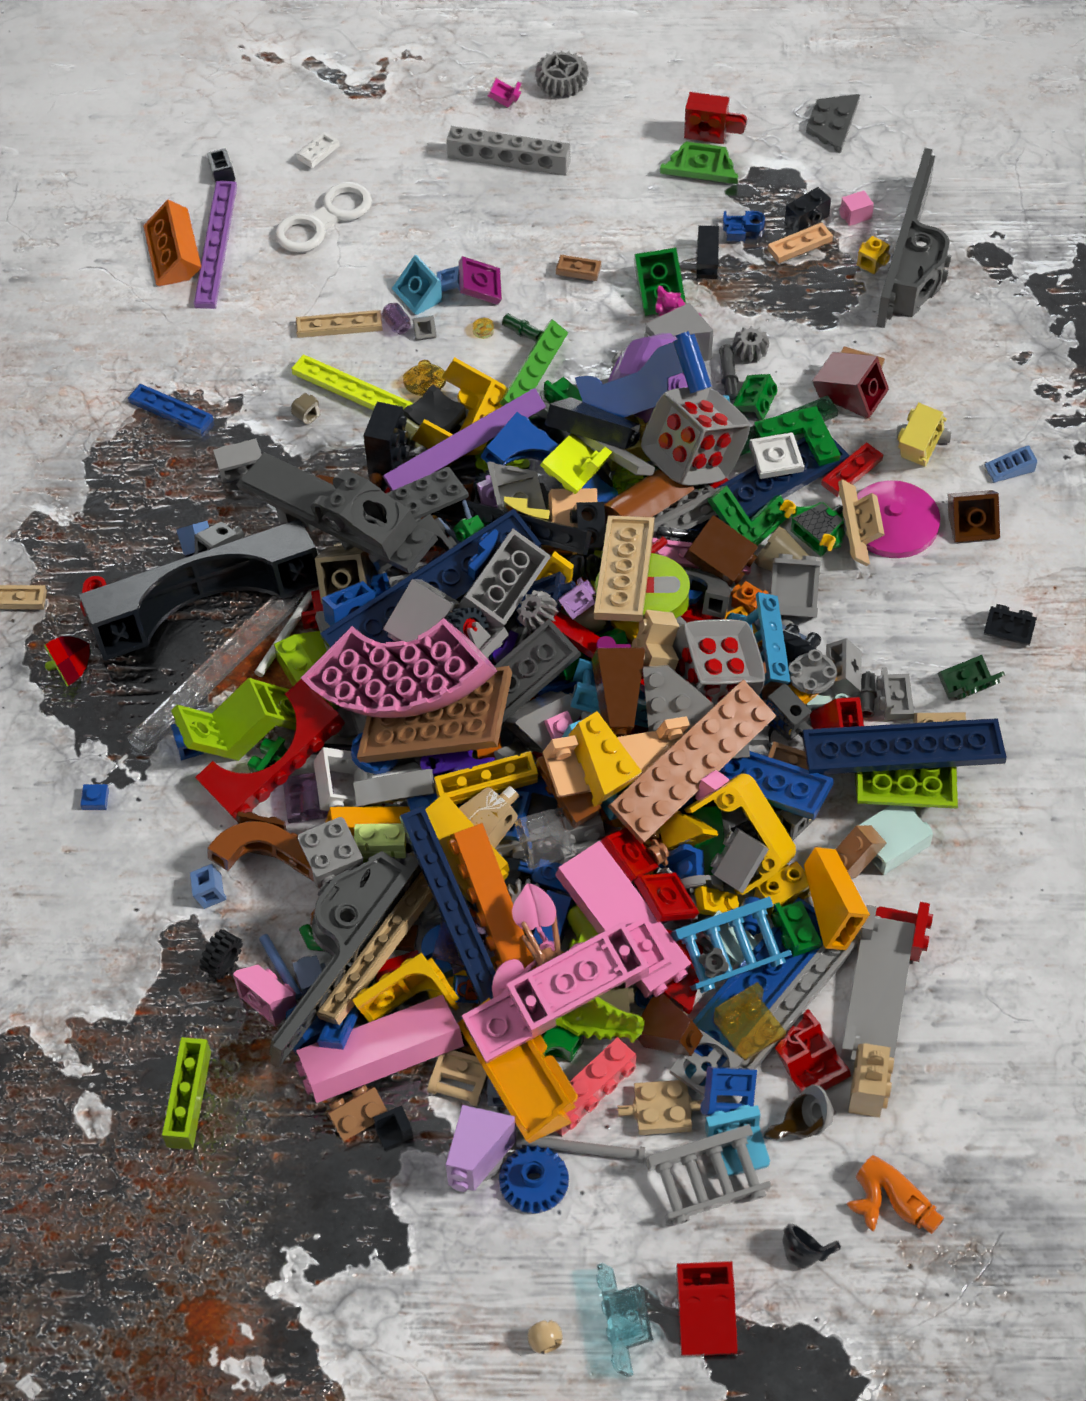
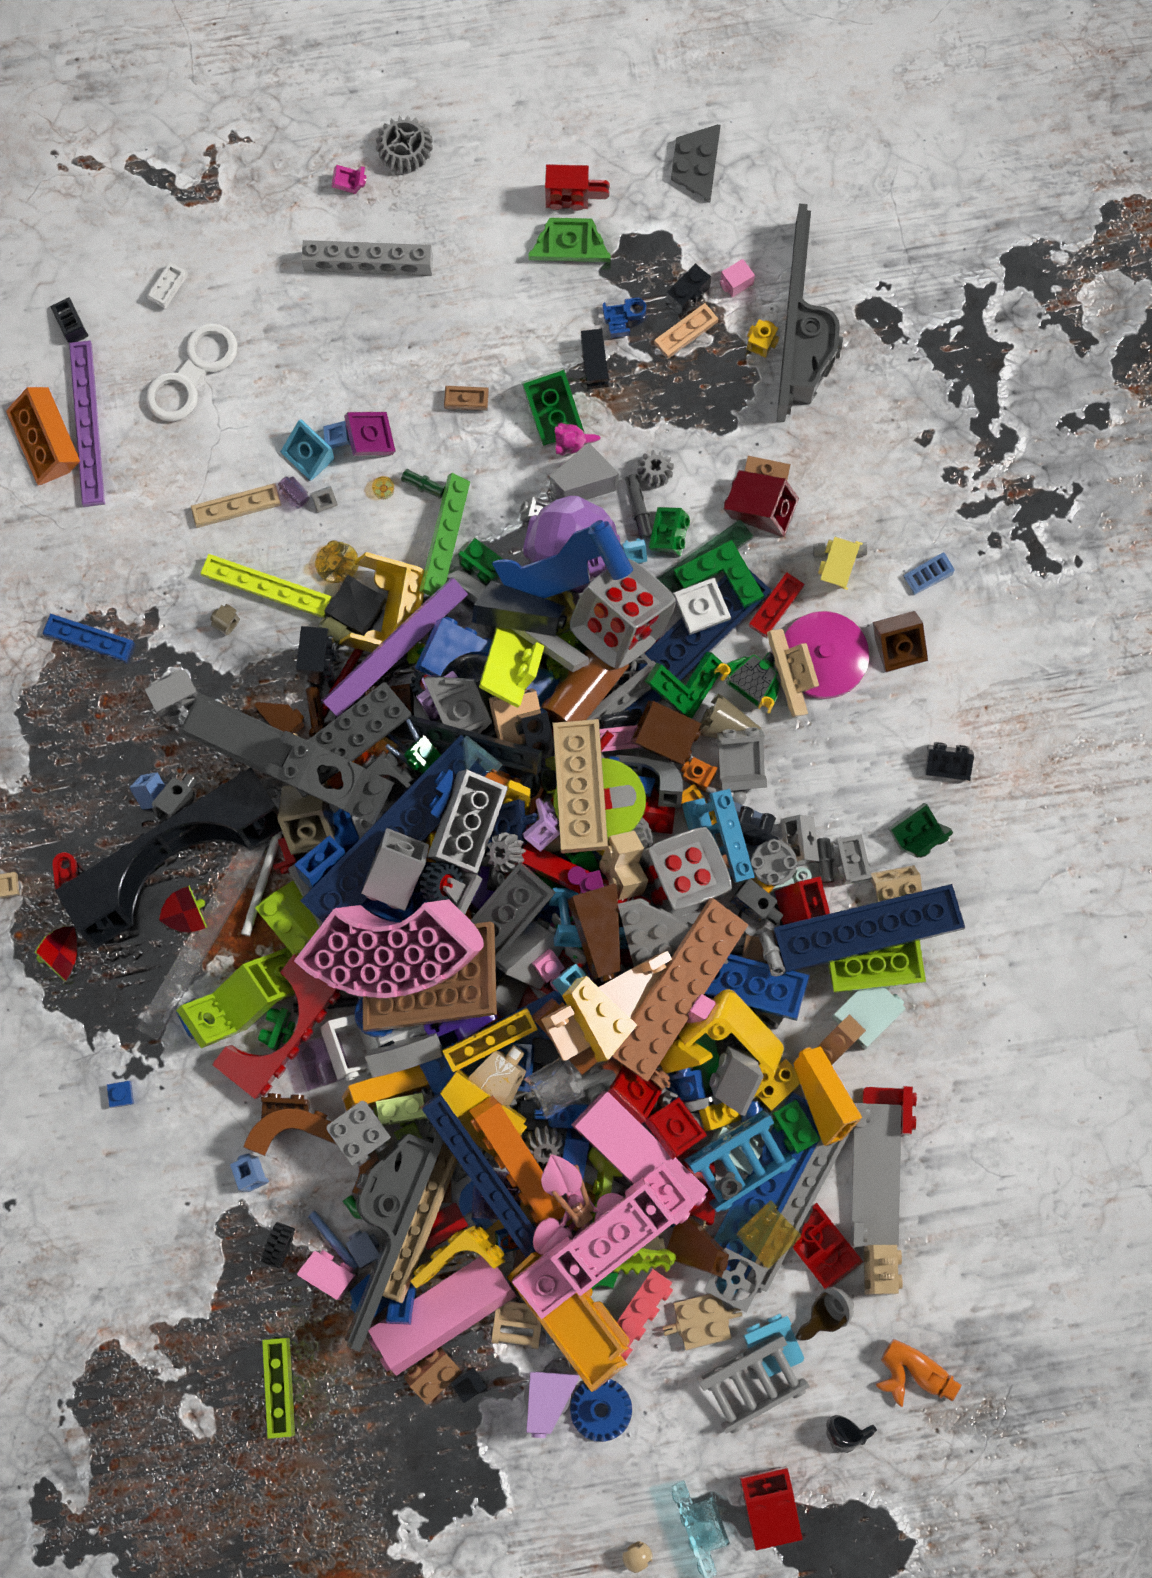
camera: 10 degrees left, 20 degrees up
light yellow slope [504,497,550,521] -> none
light grey bar [516,1131,645,1163] -> none
blue plate [700,1067,757,1115] -> none
none -> shield [159,885,207,933]
none -> clear light blue slope [462,735,503,773]
none -> light grey pin [759,932,785,976]

